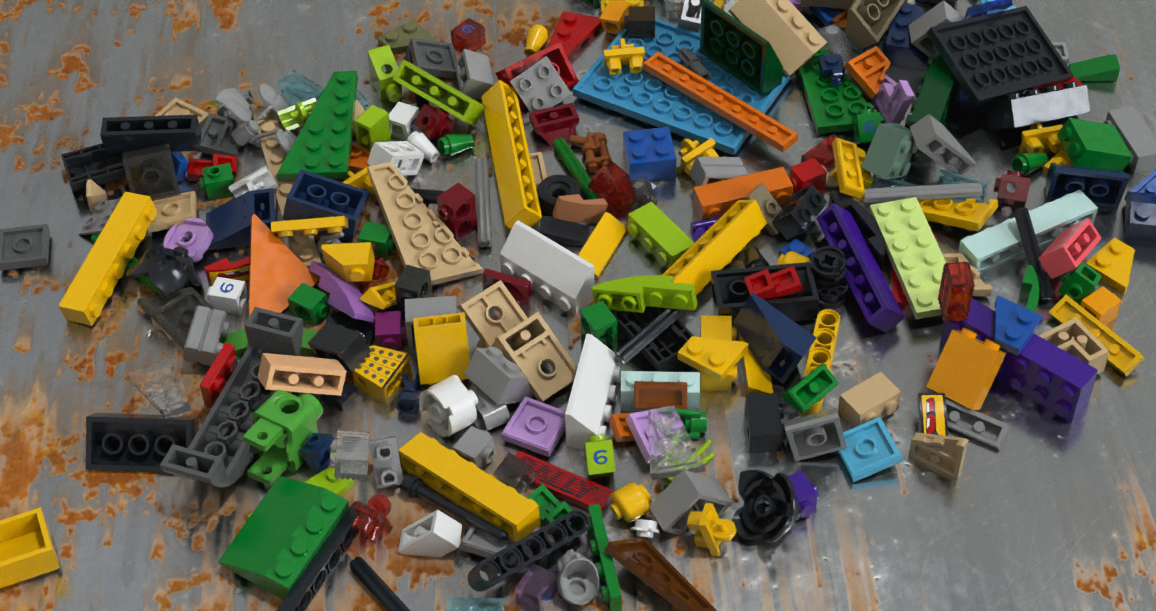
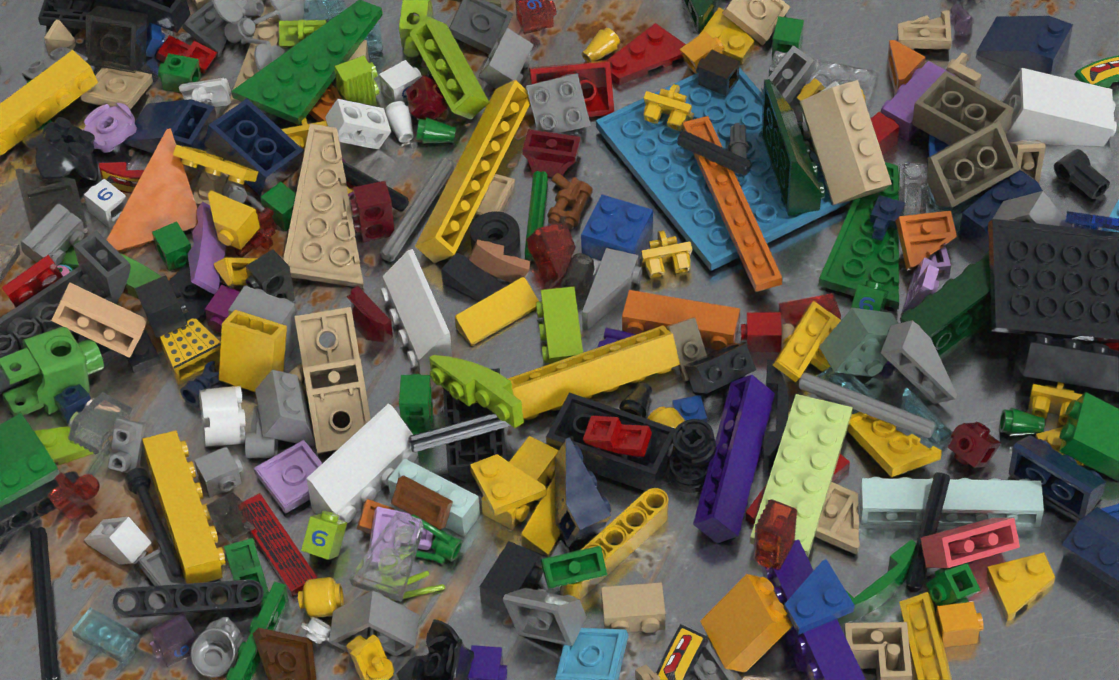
camera: 30 degrees right, 5 degrees up
light grey brick [690,156,748,186] -> none
none -> light grey slope [582,248,642,330]
none -> black axle [677,131,752,176]

